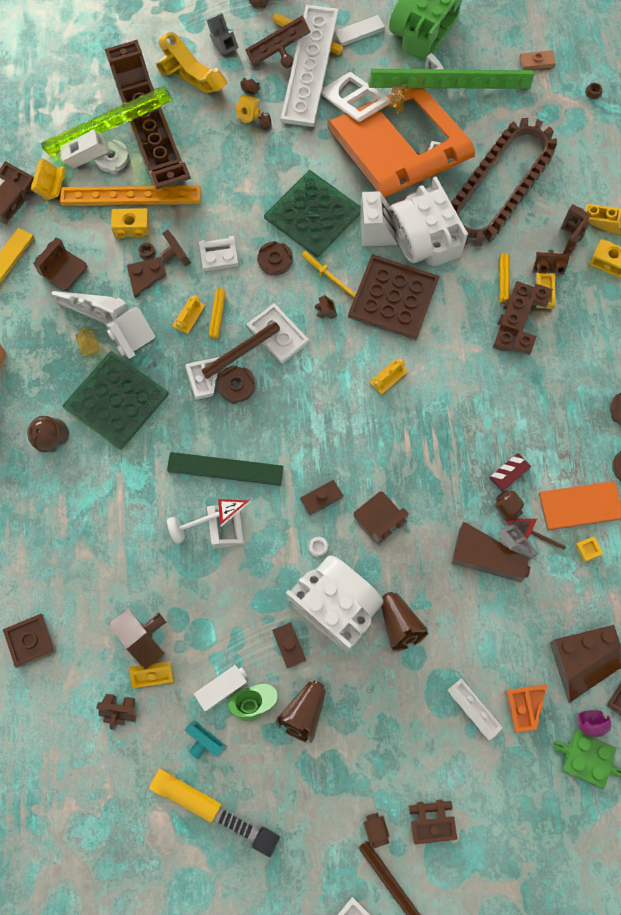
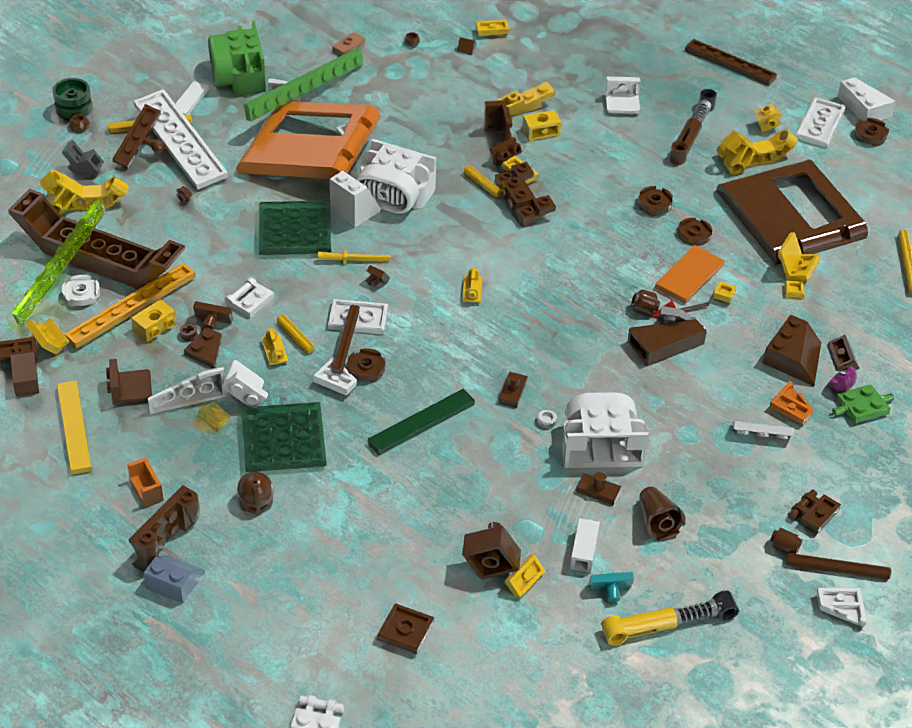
camera: 45 degrees left, 25 degrees down
white brick [60,129,107,169] -> none
reddish brown hips [96,694,137,731] -> none
white piece [167,499,251,544] -> none
white tile [207,505,244,549] -> none
bright green piece [228,684,278,722] -> none
yellow brick [235,95,261,124] -> none
reddish brown plate [240,78,261,95] -> none
reddish brown tile [257,241,293,275] -> none
white window [321,72,391,122] -> none
reddish brown plate [348,254,440,340] -> none
reddish brown bracket [354,491,409,544] -> none
reddish brown cone [381,592,428,651] -> none
clear yellow bracket [390,83,409,114] -> none
reddish brown piece [451,118,557,246] -> none
dark red tile [490,453,531,492] -> none

